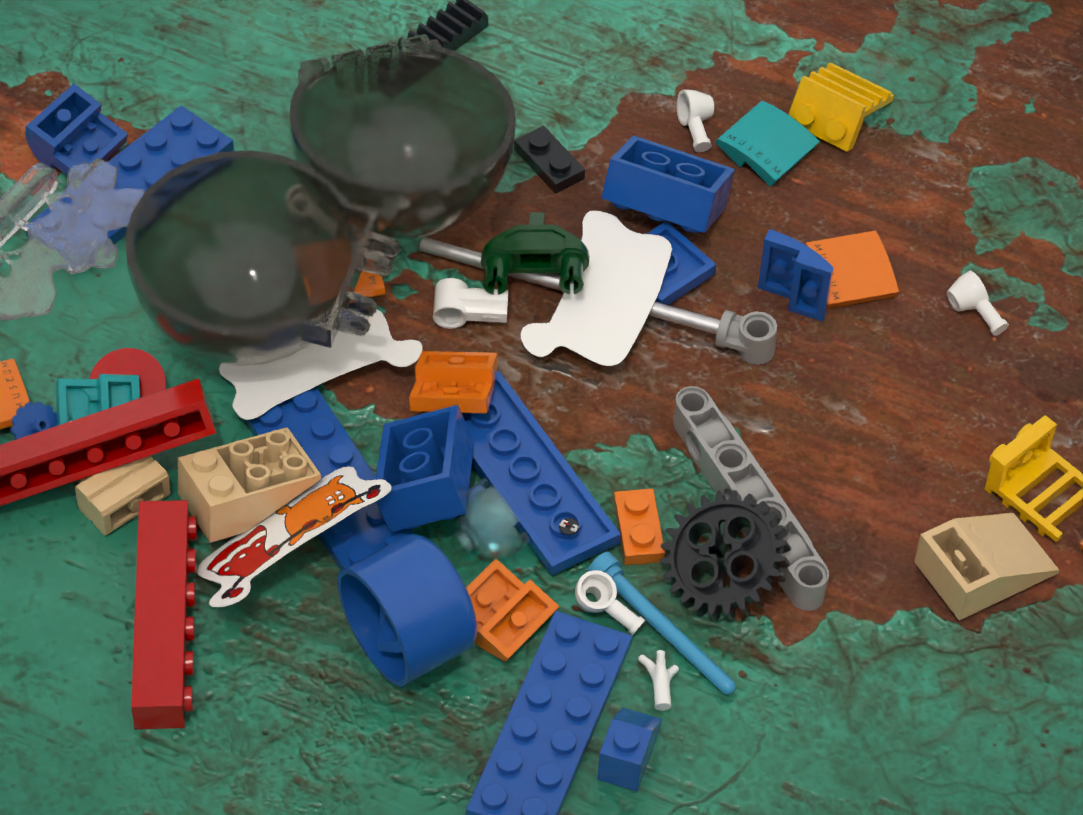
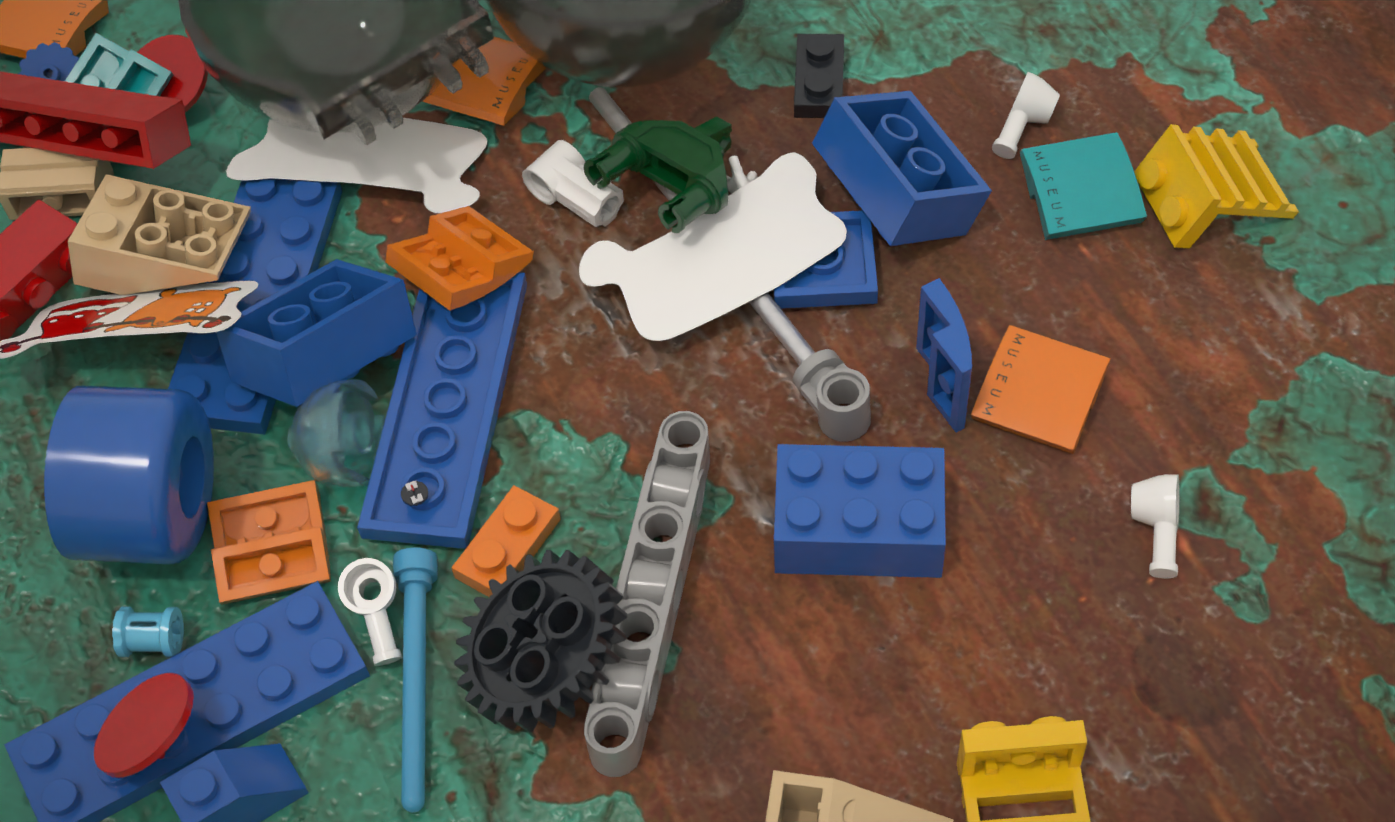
camera: 45 degrees right, 5 degrees up
white bar [638,650,679,711] -> none
none -> red piece [94,673,194,778]
none -> medium azure bush [112,606,184,658]
none -> blue brick [774,444,946,578]

